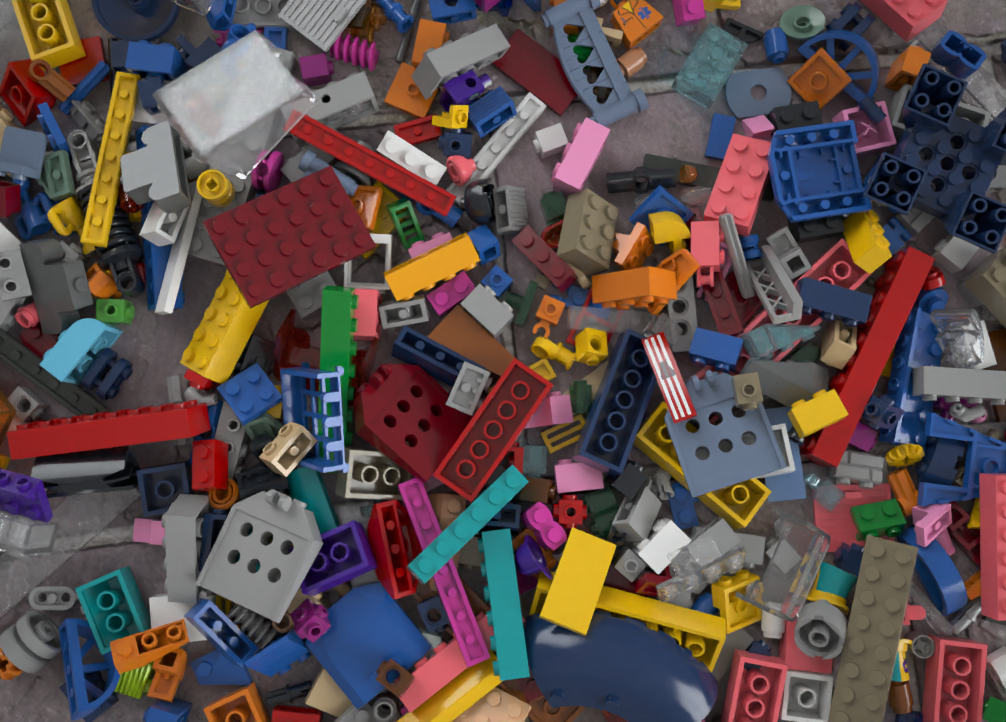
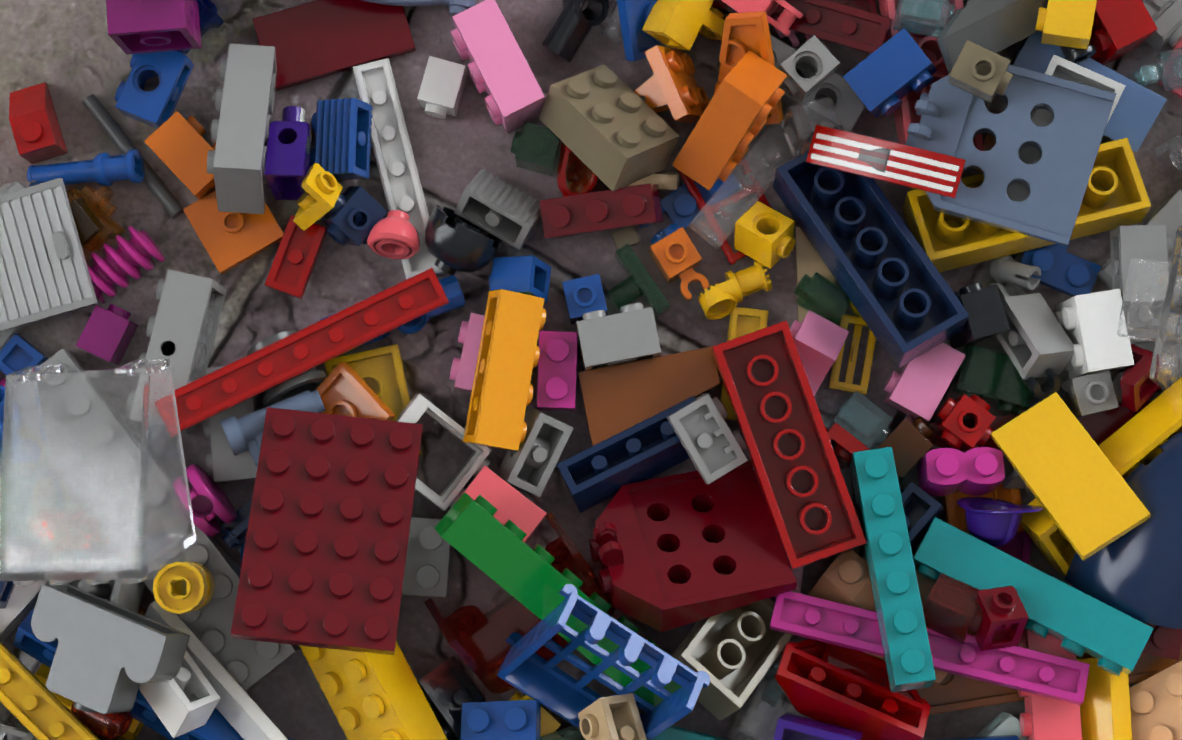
camera: 50 degrees left, 0 degrees up
white brick [377,130,447,185] -> none
green slope [386,197,425,250] -> none
dark blue brick [417,593,450,633] -> none
none -> light grey brick [779,35,840,101]
none -> clear red brick [923,573,984,644]
none -> dark red bracket [975,586,1029,651]

